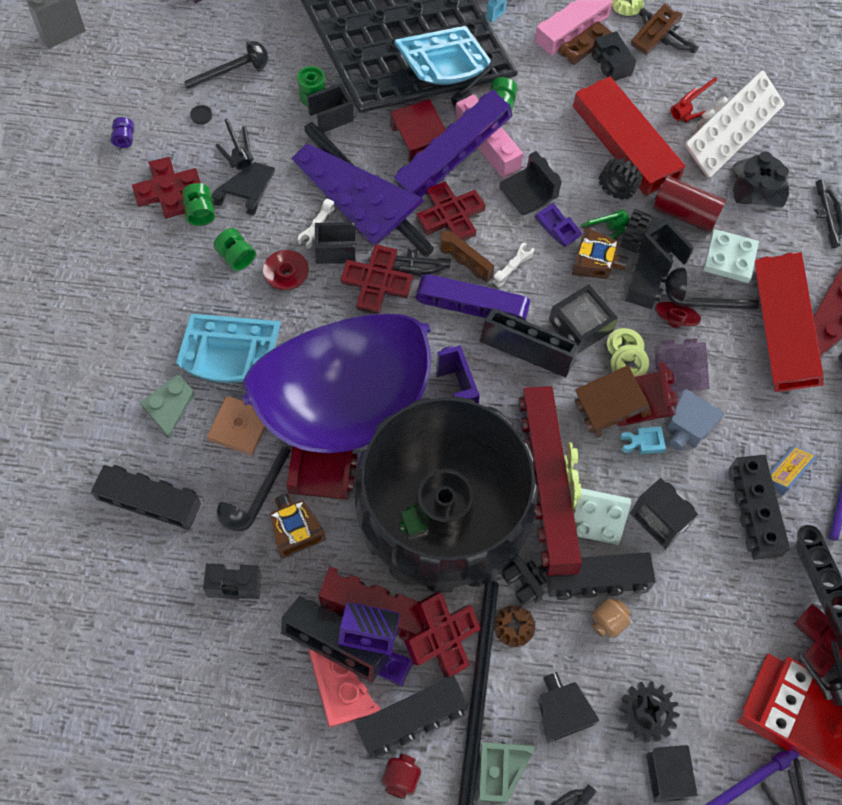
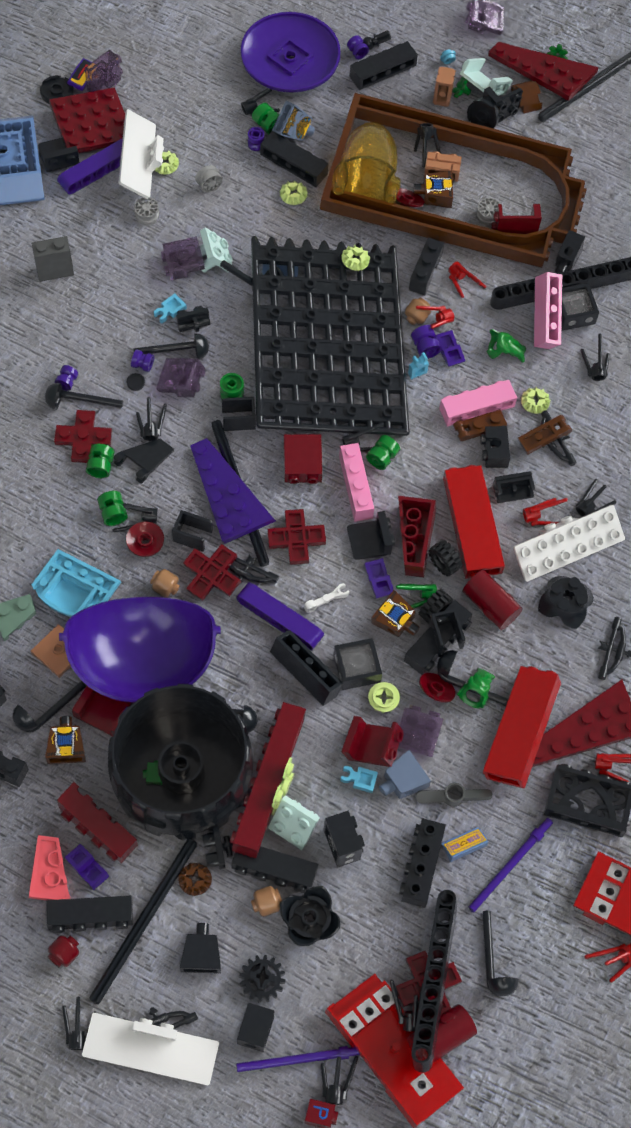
camera: 20 degrees right, 0 degrees up
black brick [281,596,389,683] -> none
white piece [298,199,335,249] -> none
dark purple brick [338,602,400,656] -> none
medium azure slope [394,26,491,85] -> none
dark purple brick [394,89,513,198] -> none
dark red plate [404,592,481,678] -> none
dark purple panel [436,345,480,404] -> none
reddish brown plate [440,230,495,283] -> none
sand green wing [479,742,535,803] -> none
reddish brown panel [574,365,651,438] -> none
yellowish green gear [610,344,649,377] -> none
light aqua plate [703,229,759,283] -> none
none -> black piece [45,383,124,410]
none -> black plant [113,503,158,532]
none -> dark purple wheel [131,350,155,372]
none -> medium nougat head [150,569,180,598]
none -> medium azure plate [154,294,187,323]
none -> clear purple plate [156,358,205,397]
none -> black hips [176,306,211,332]
none -> black brick [280,886,340,946]
none -> dark red wedge [398,496,436,578]
none -> dark grey piece [416,783,492,807]
none -> green hair [457,668,495,708]
none -> black hinge [493,471,535,503]
none -> black plant [576,479,617,517]

